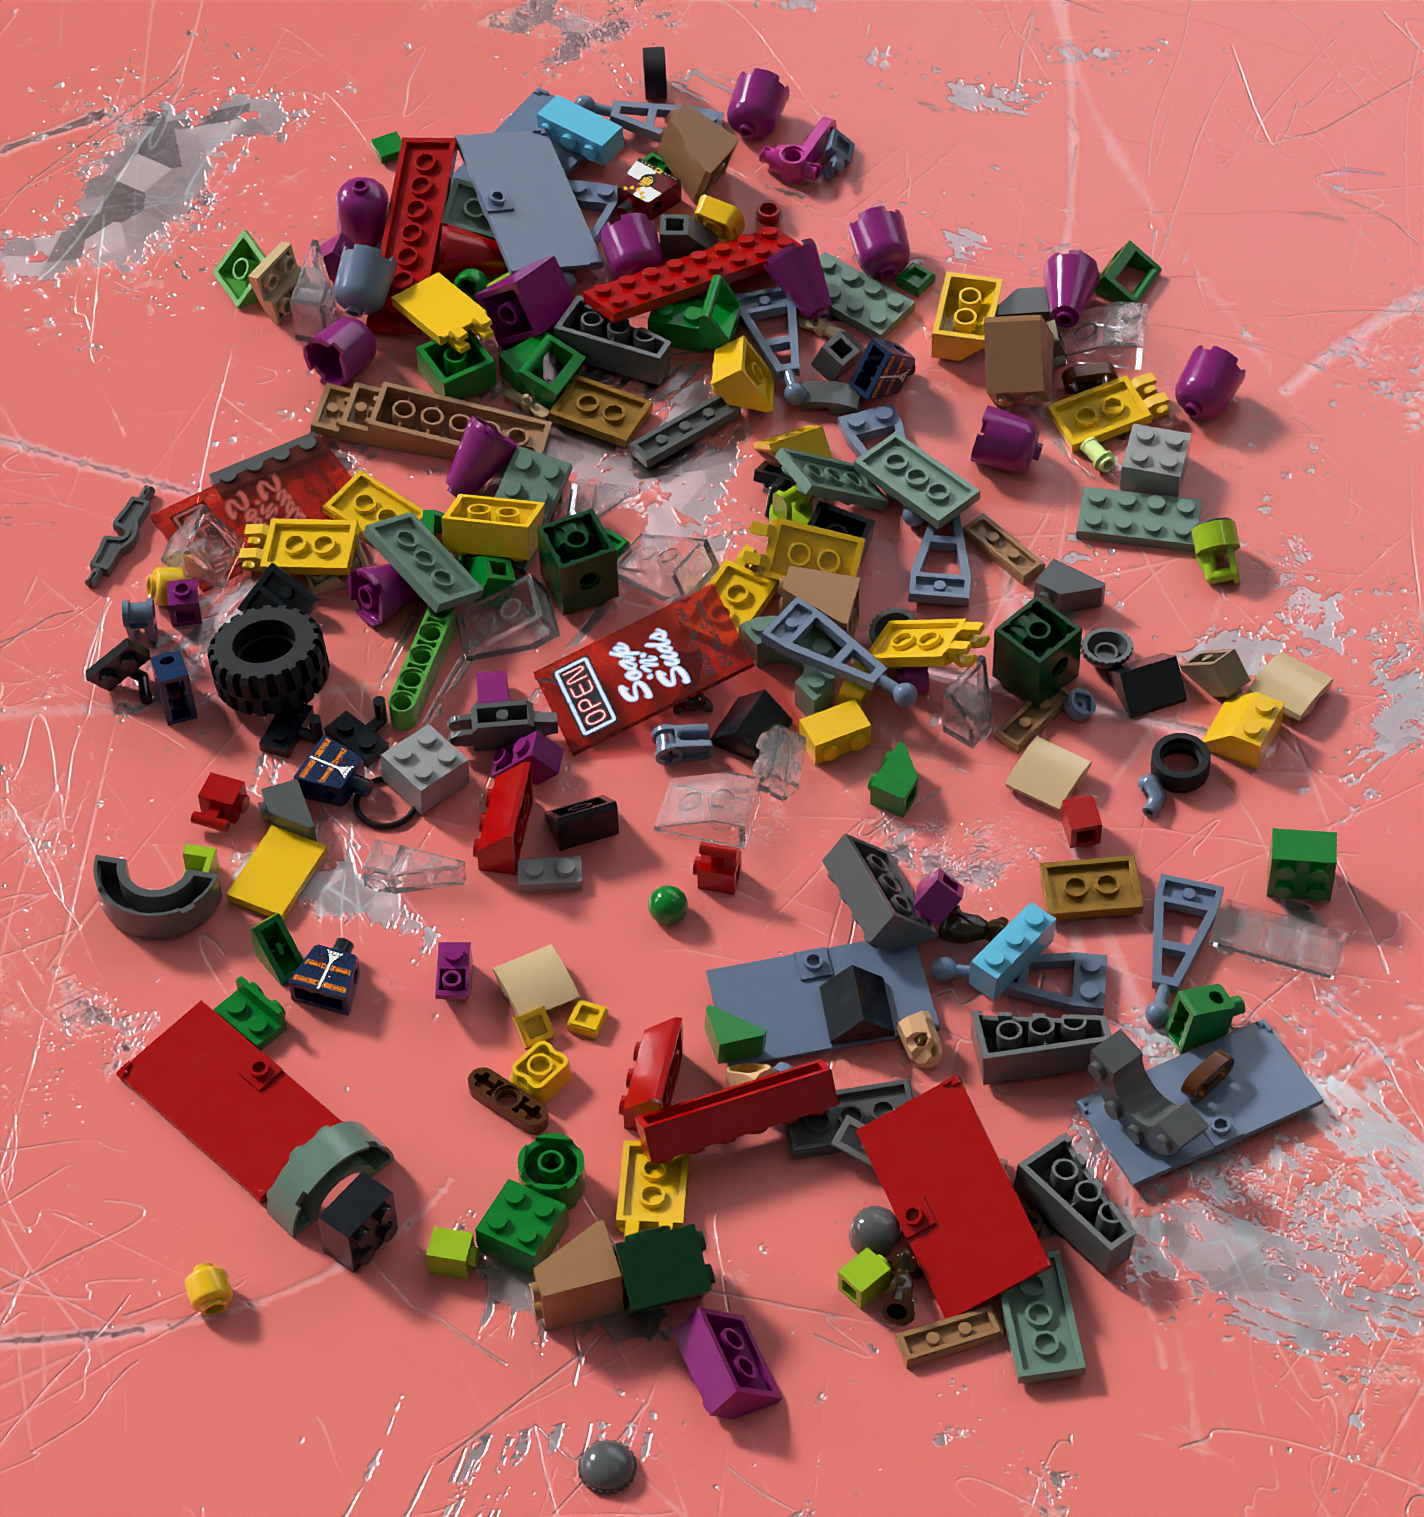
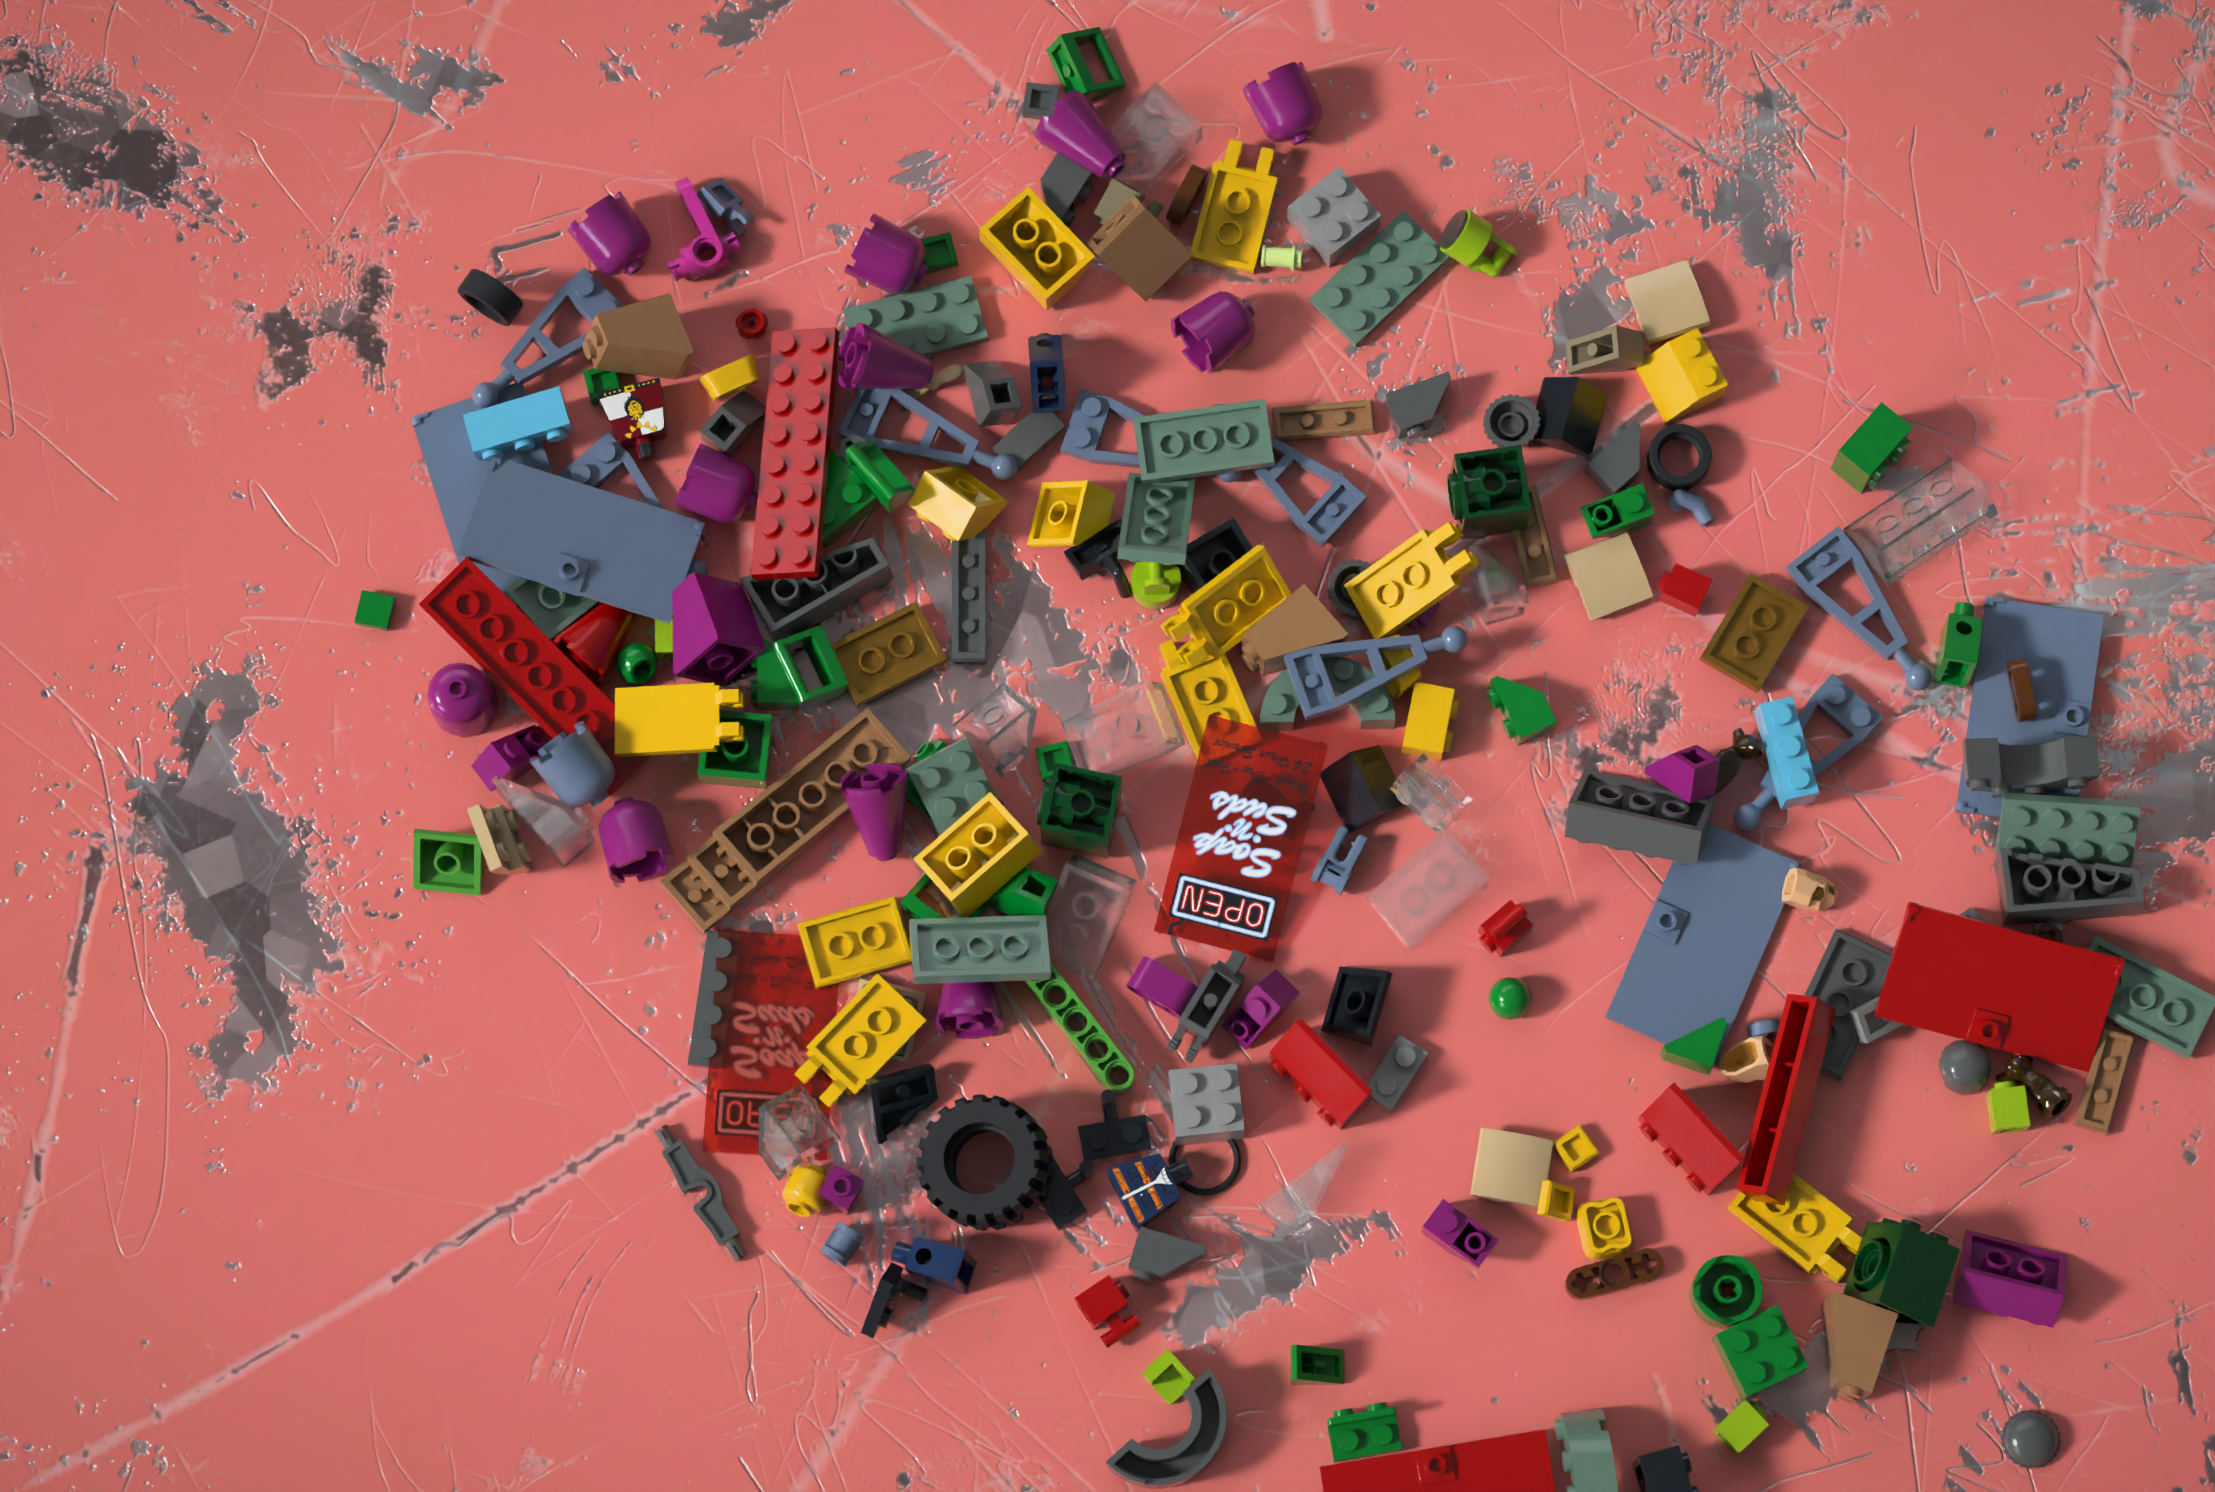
camera: 55 degrees left, 25 degrees up
yellow tile [226,825,328,921] -> none
dark blue torso [289,938,360,1016] -> none
tan piece [505,389,549,420] -> none
black slope [819,965,895,1044] -> none
dark grey wedge [971,1010,1111,1085] -> none
sand blue tile [1064,688,1096,721] -> none
none -> green slope [1580,484,1655,539]
none -> dark grey slope [1585,420,1640,496]
none -> sand green plate [1995,792,2141,866]

